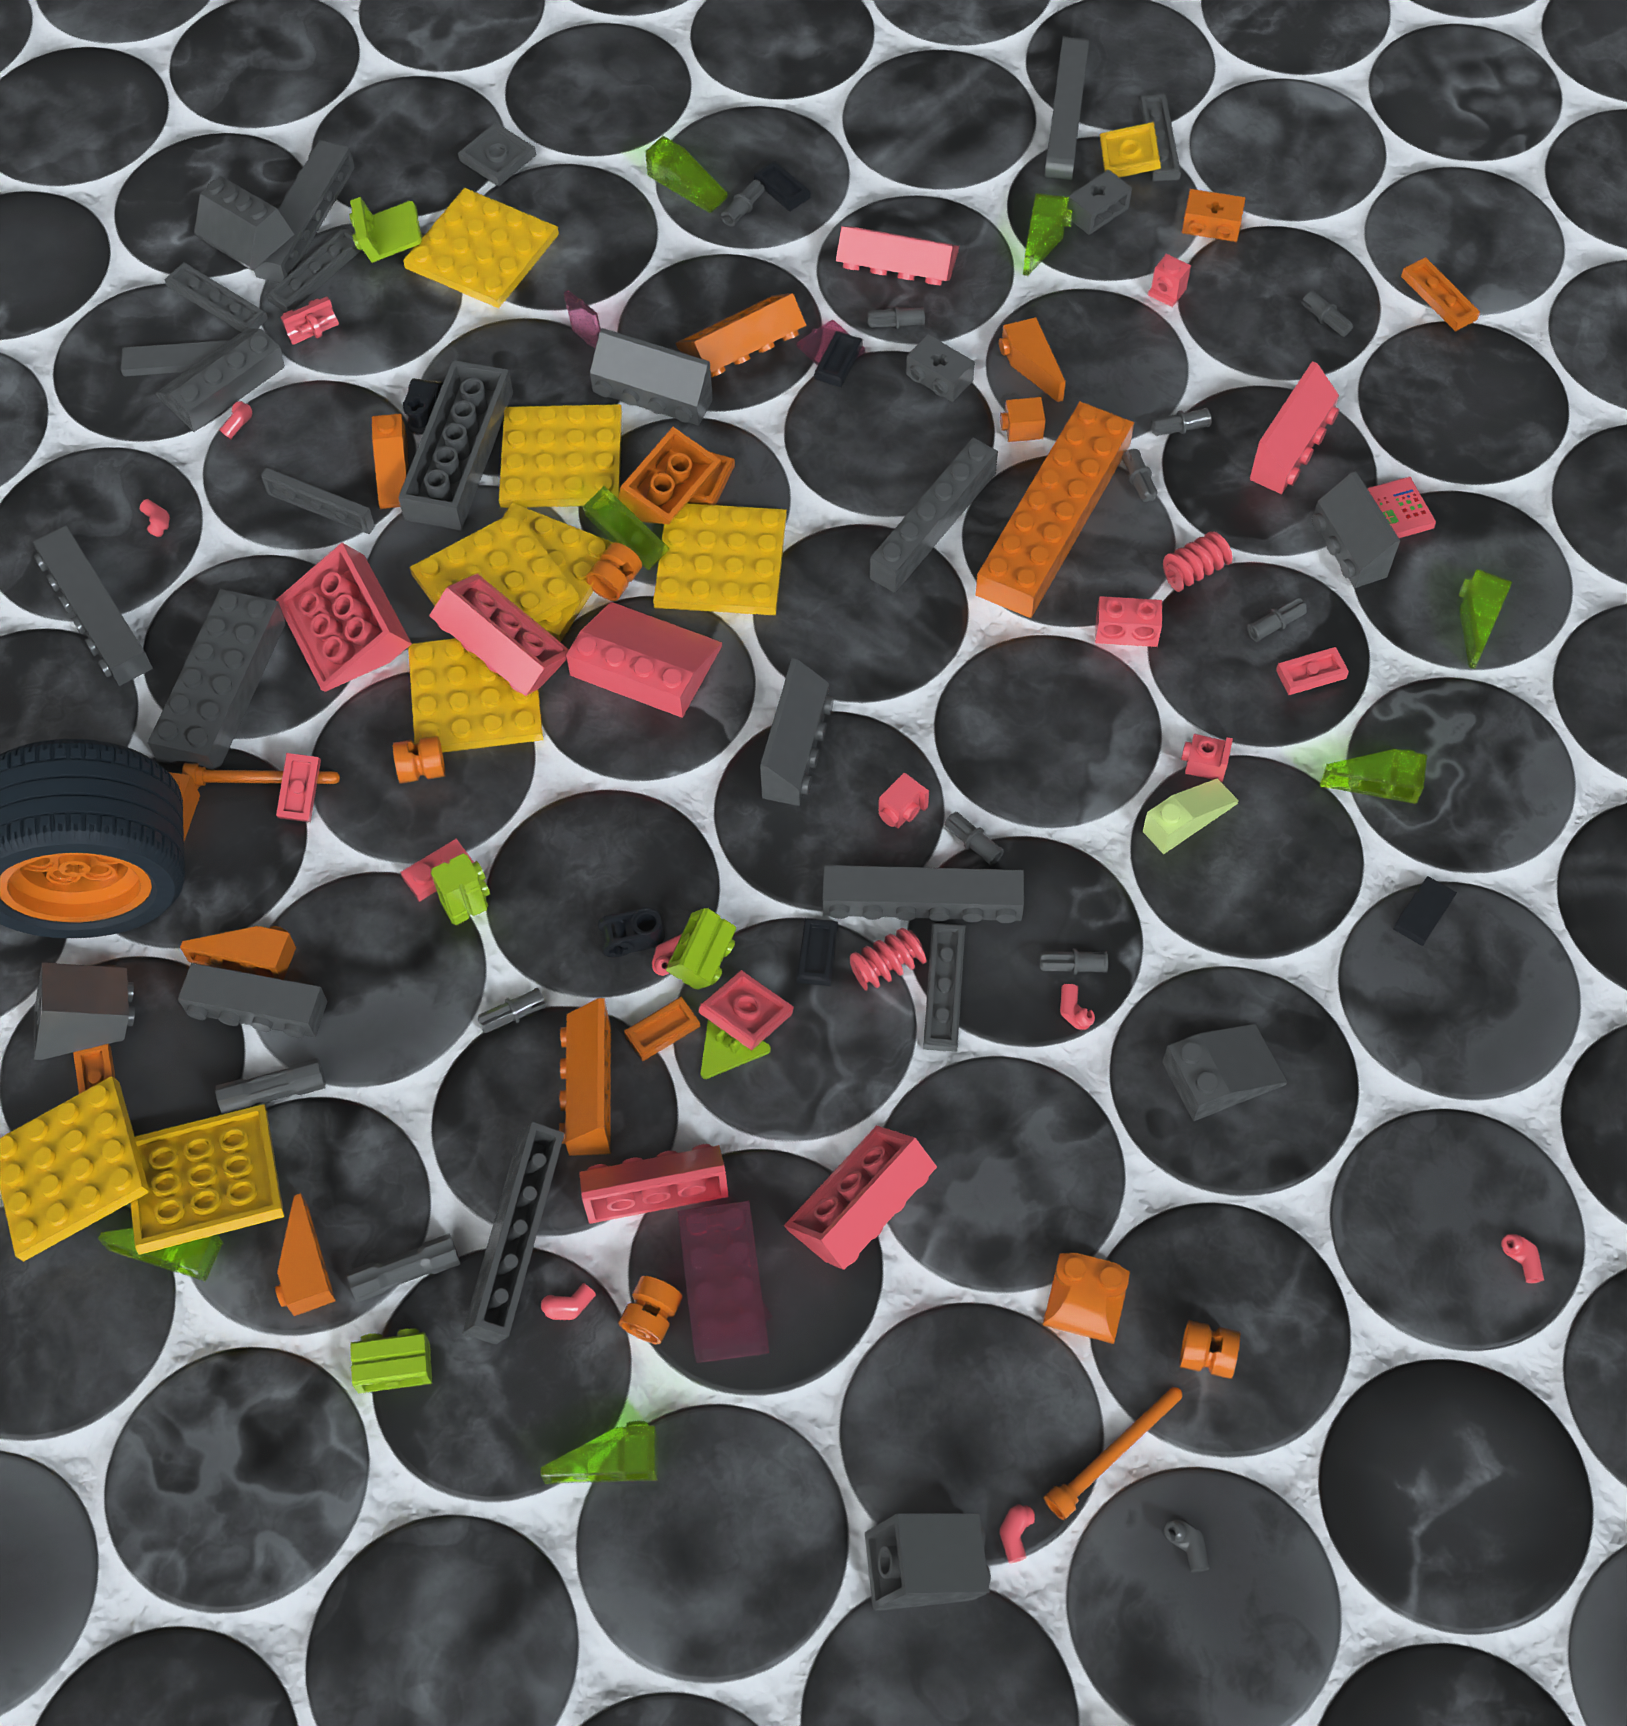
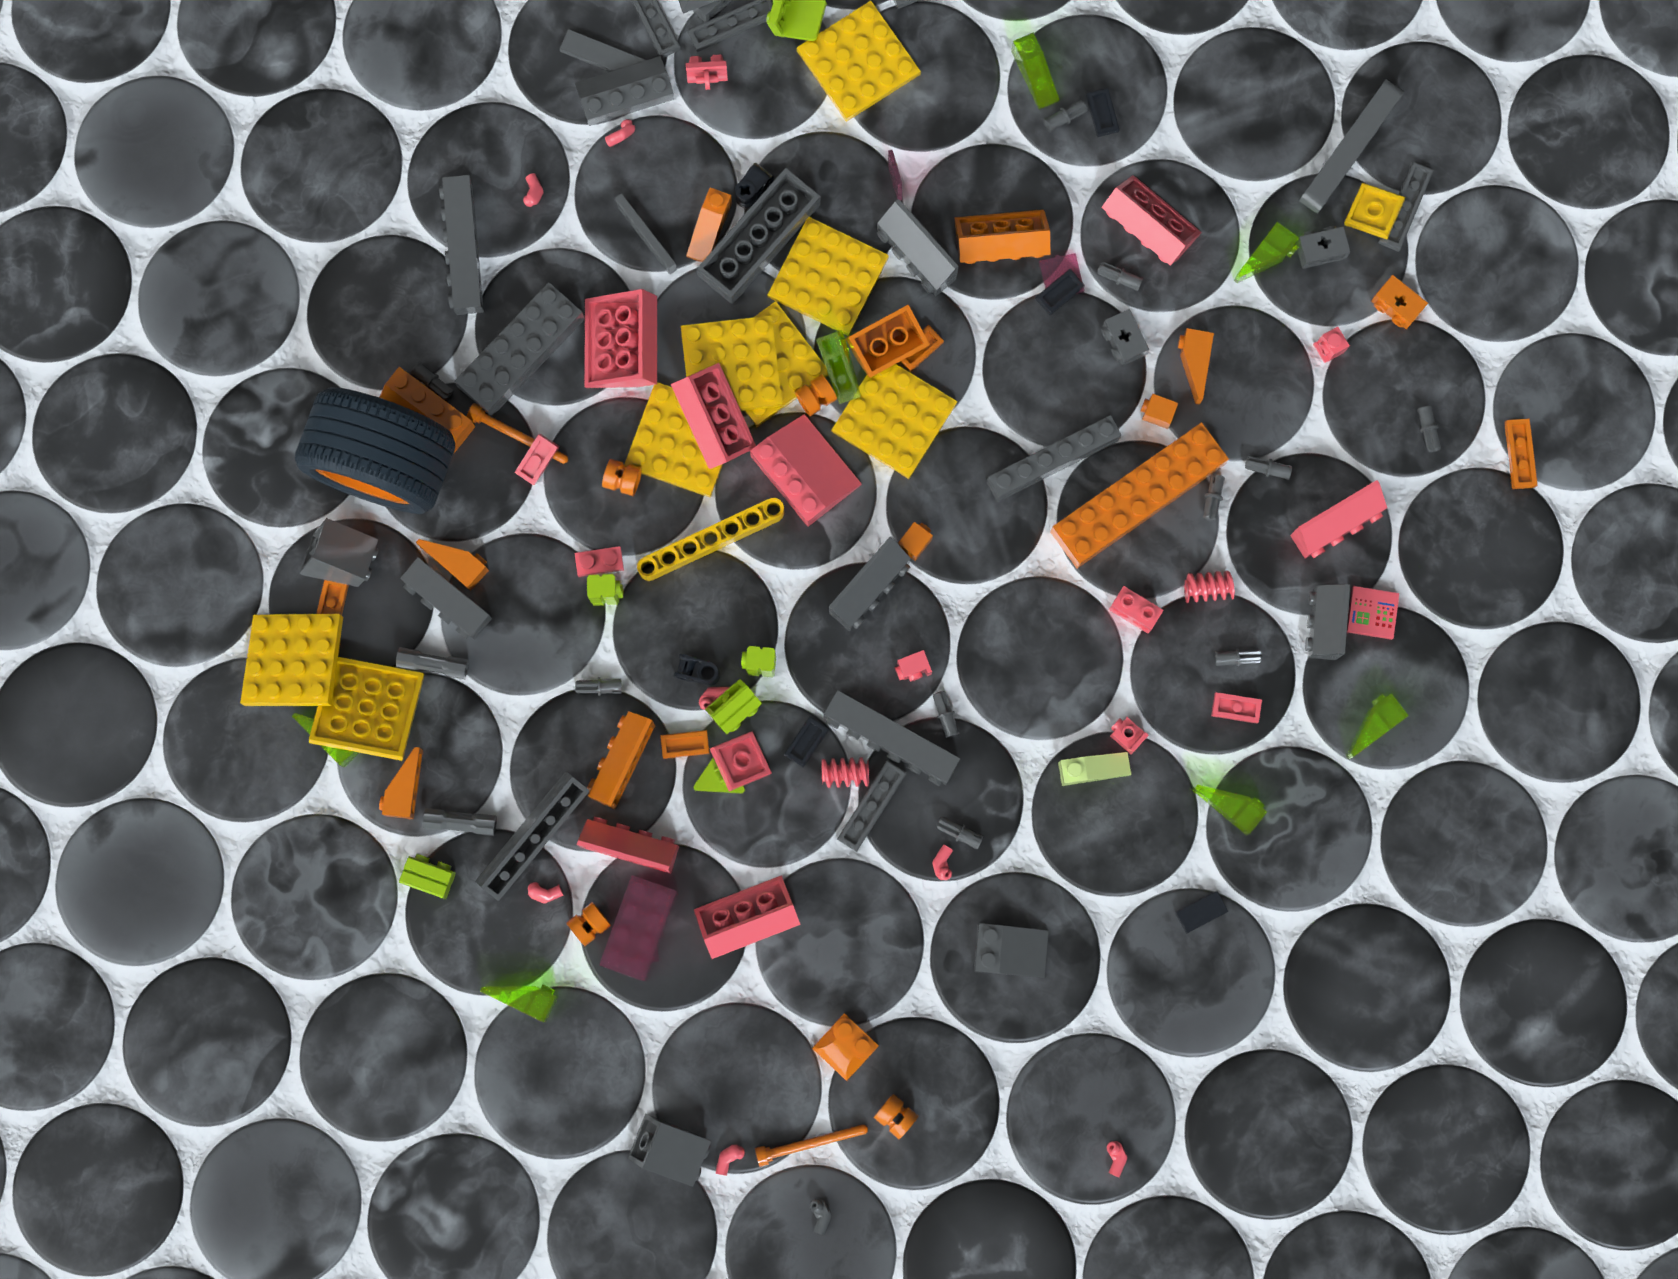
camera: 25 degrees right, 20 degrees up
none -> yellow beam [637,498,784,581]
none -> lime brick [741,646,776,678]
none -> orange brick [898,522,933,561]

